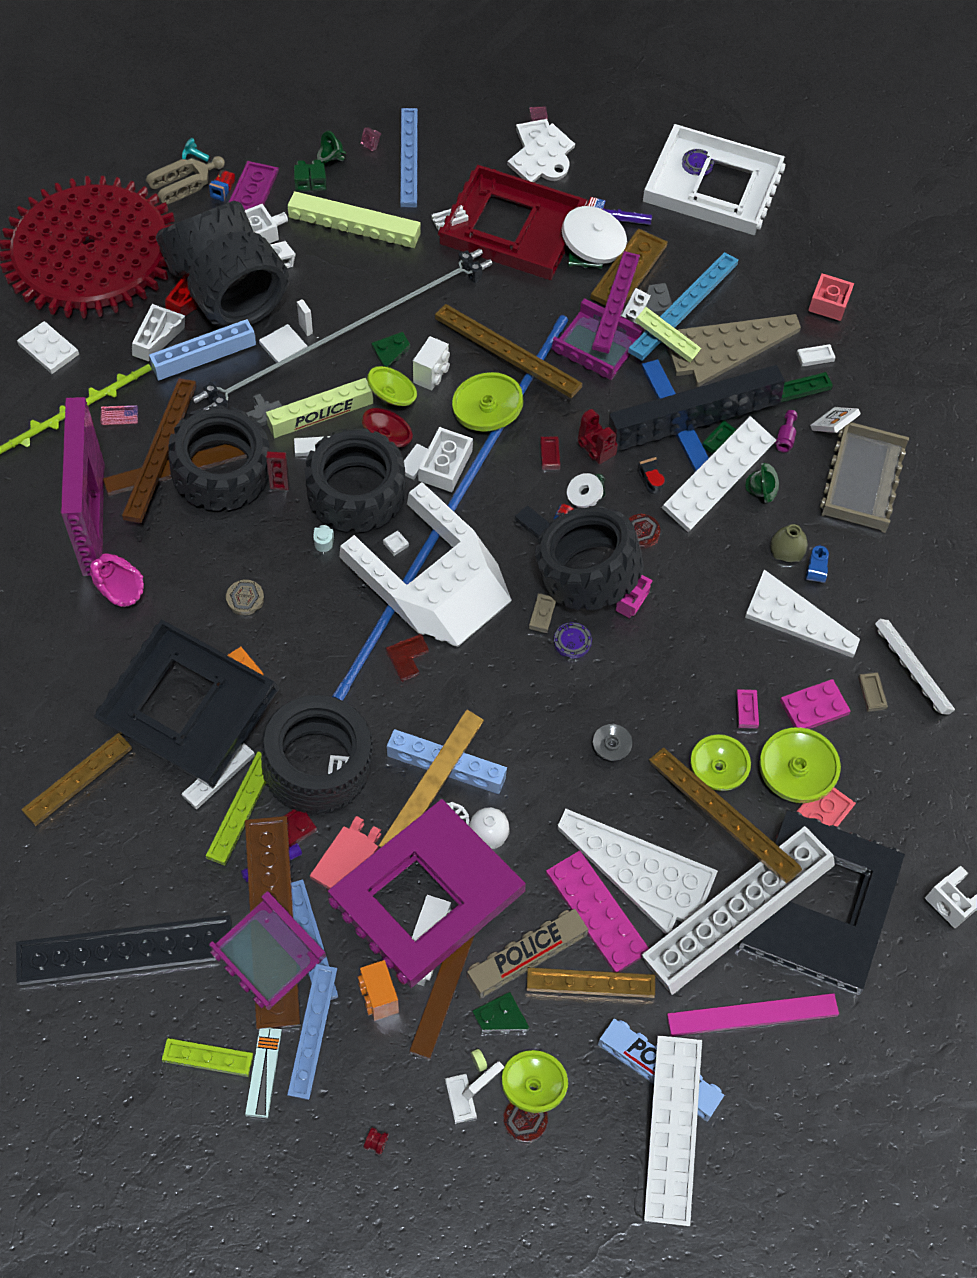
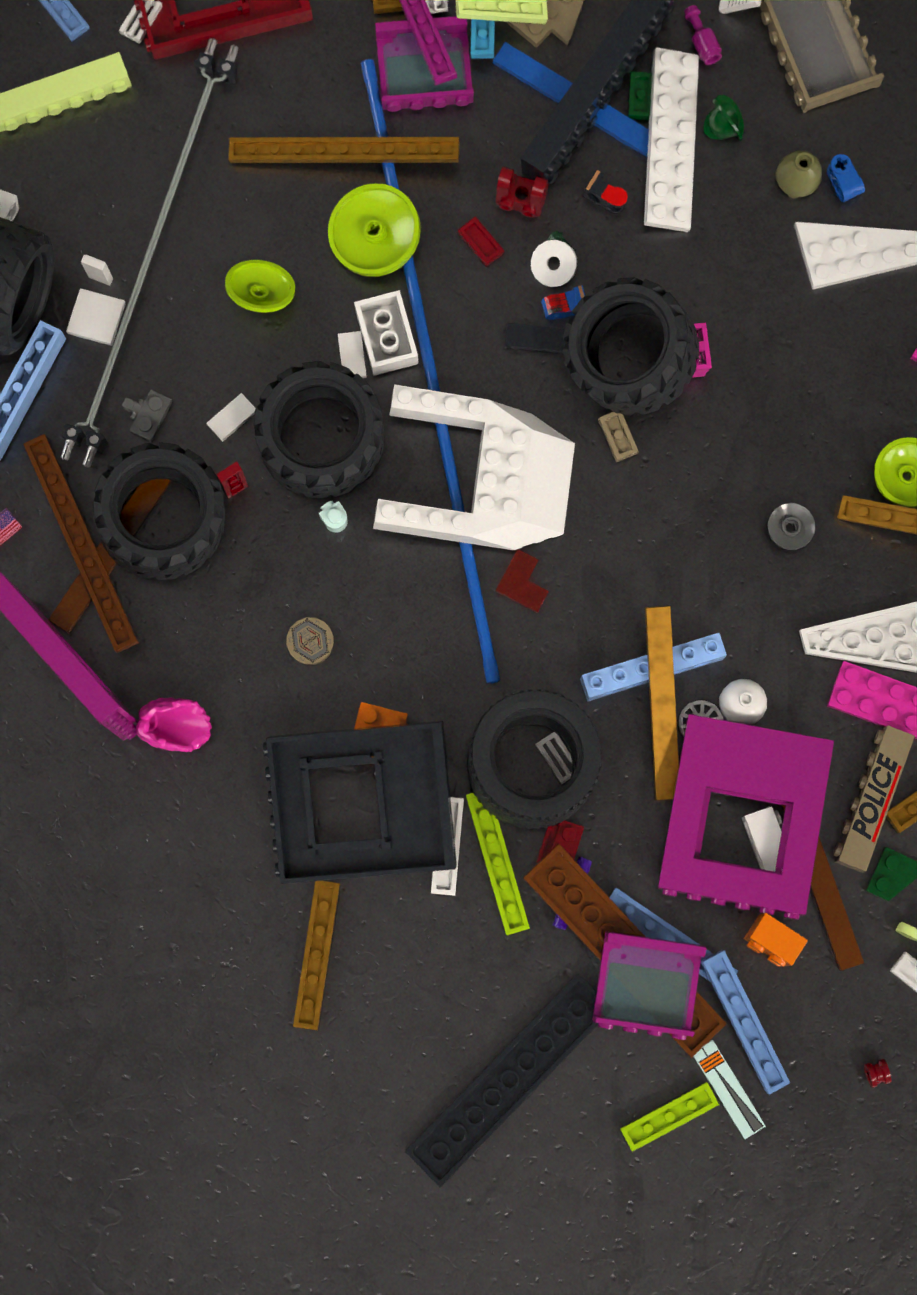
camera: 35 degrees left, 20 degrees up
yellowish green brick [266,378,373,438] -> none
coral tile [310,816,381,889] -> none
dark red dish [362,408,413,447] -> none
dark green wing [371,332,410,368] -> none
white tile [383,531,409,556] -> none
white brick [413,336,450,391] -> none
tile [554,622,592,659] -> none
tile [629,514,661,548] -> none
dark pink plate [736,689,759,728] -> none

